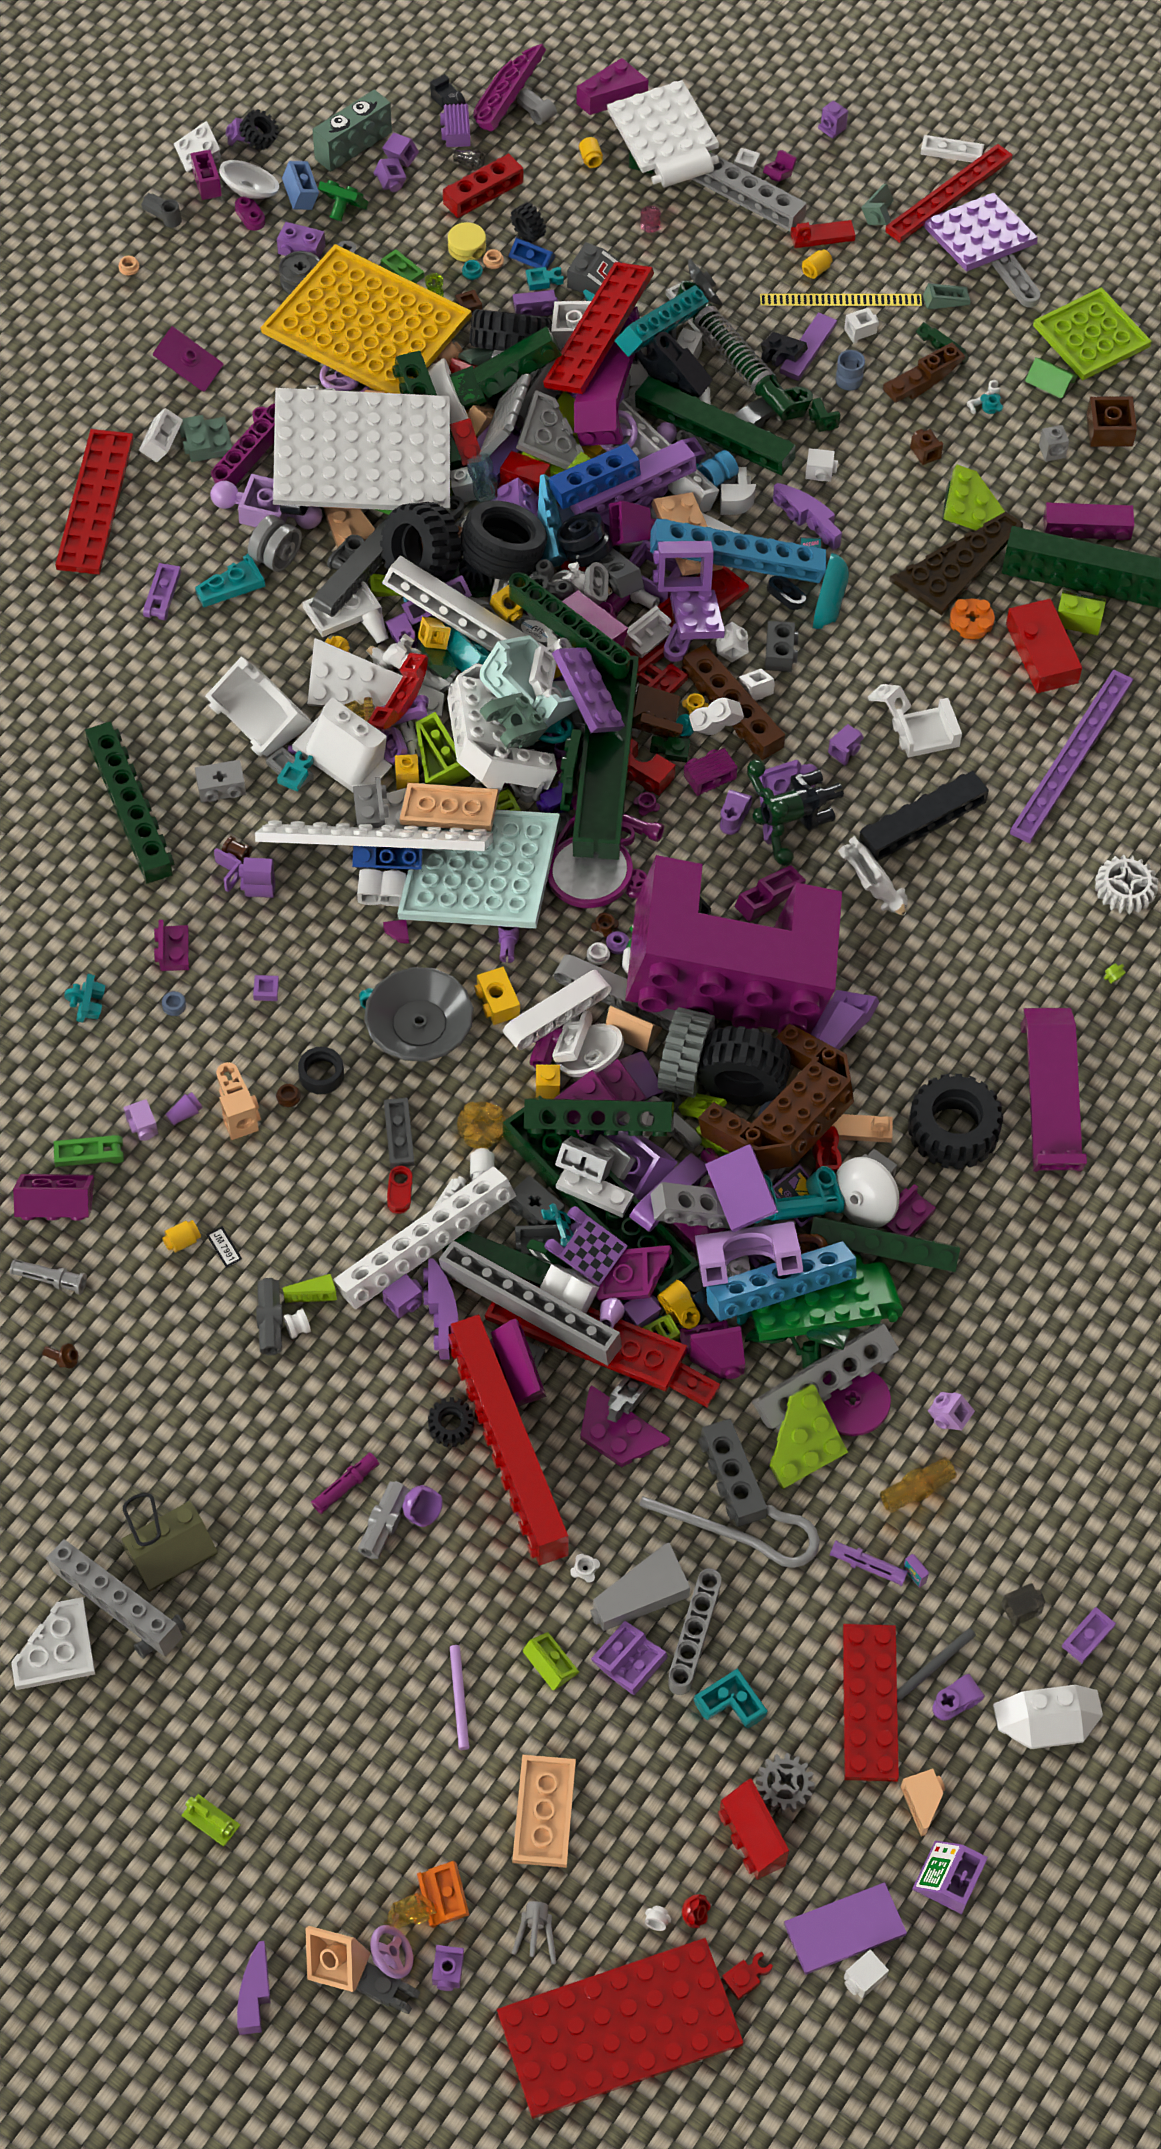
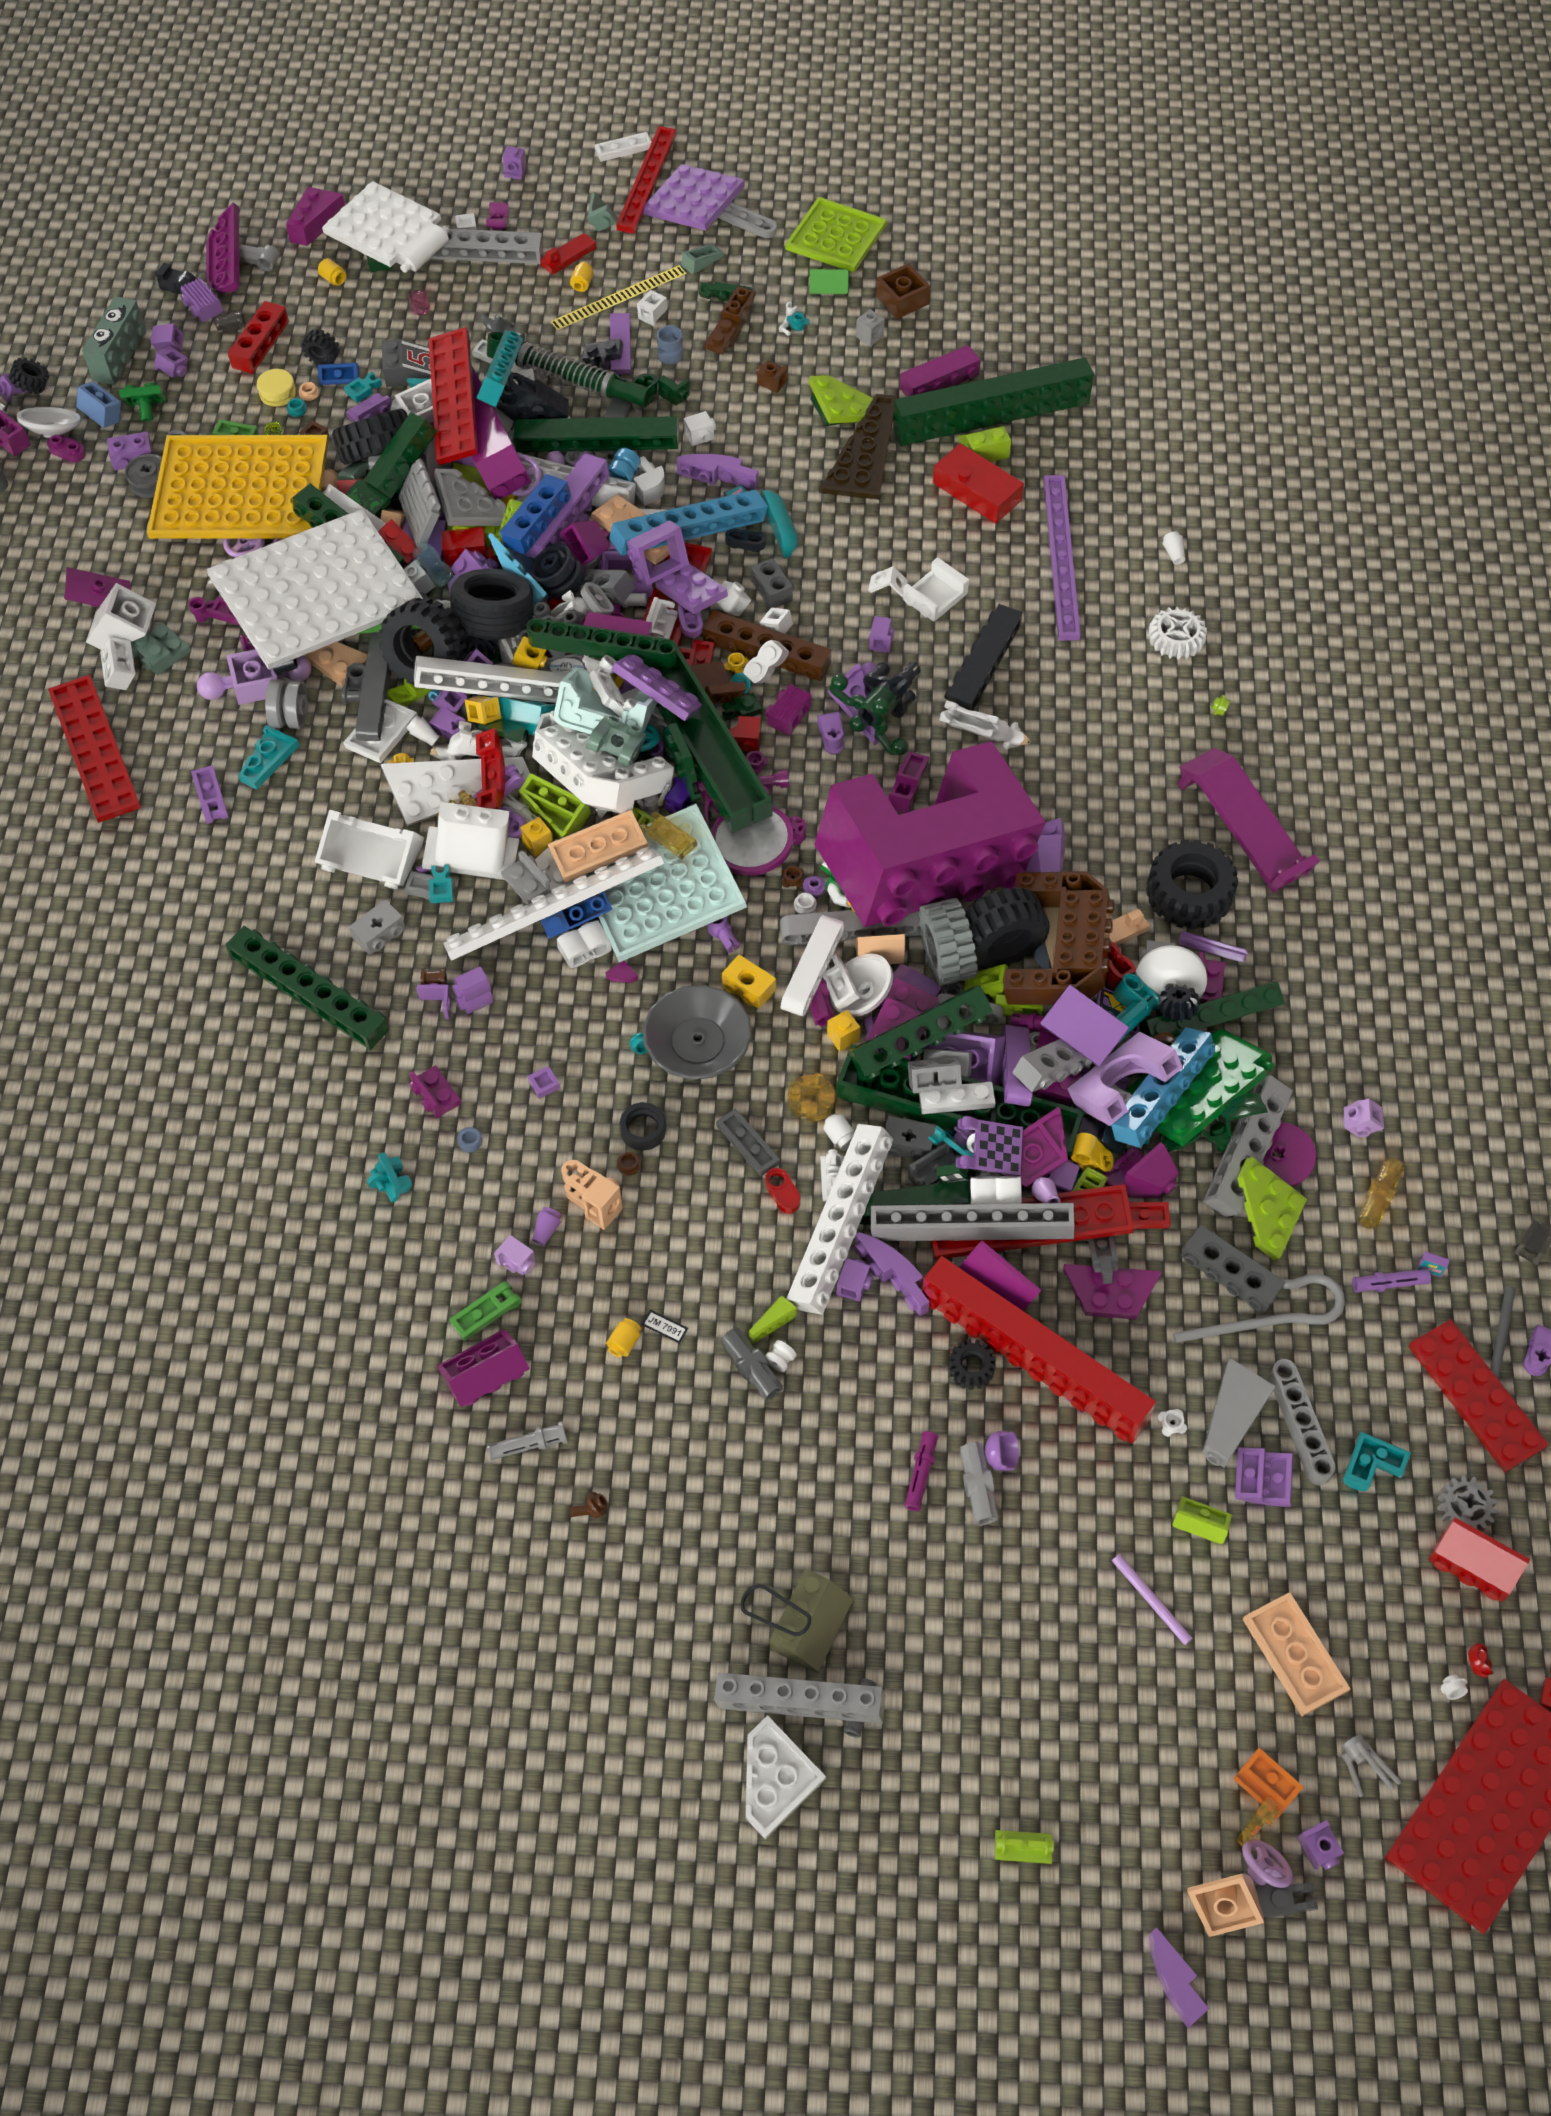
camera: 30 degrees left, 0 degrees up
magenta beam [211,403,275,486] -> none
orange plate [950,598,995,639] -> none
none -> white slope [86,583,156,650]
none -> clear yellow hinge [639,811,698,859]
none -> black gear [1158,984,1200,1023]
none -> medium lavender axle [1179,931,1247,962]

